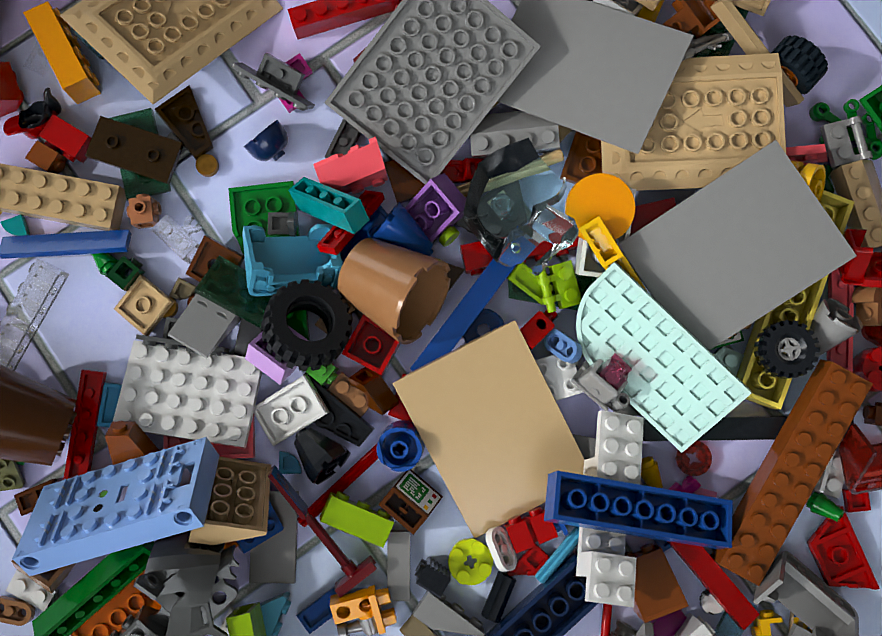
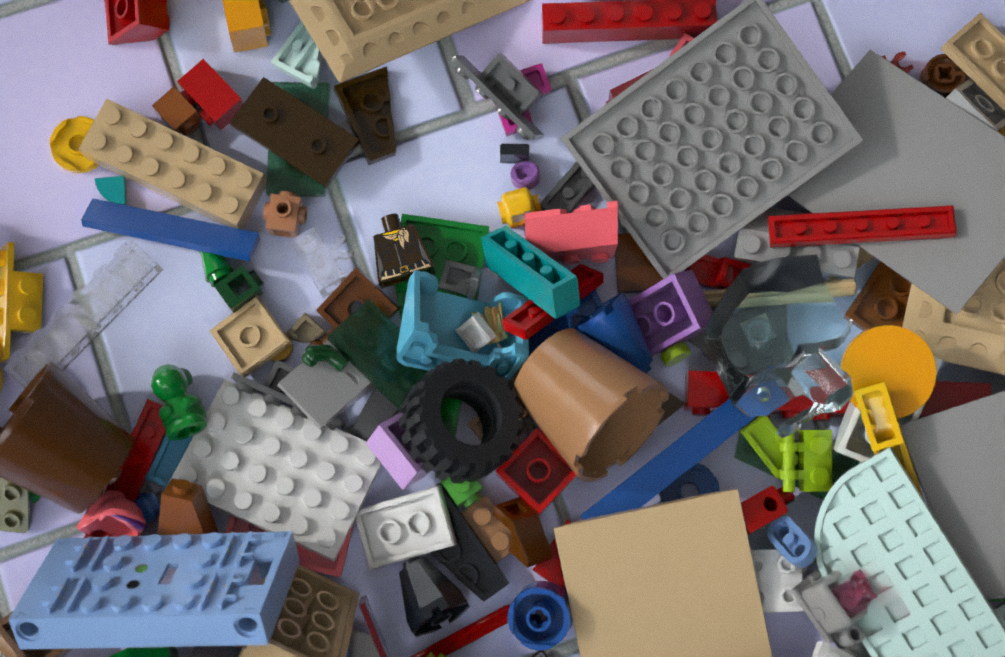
camera: 15 degrees right, 5 degrees down
black hair [3,88,62,139] -> none
reddish brown tile [14,478,57,516] -> none
pearl gold tile [196,154,219,177] -> none
dark blue cylinder [244,120,288,161] -> none
dark azure tile [279,451,302,474] -> none
none -> coral hair [76,490,147,537]
none -> blue plate [134,492,160,522]
none -> green animal [151,364,207,441]
none -> light aqua wing [270,21,323,89]
none -> dark green arm [302,345,350,372]
none -> torso [373,213,435,289]
none -> white tile [455,312,496,353]
none -> pearl gold piece [471,303,508,348]
none -> yellow head [497,187,542,229]
none -> black tile [500,144,529,163]
none -> medium lavender tile [510,161,540,189]
none -> red tile [768,205,957,248]

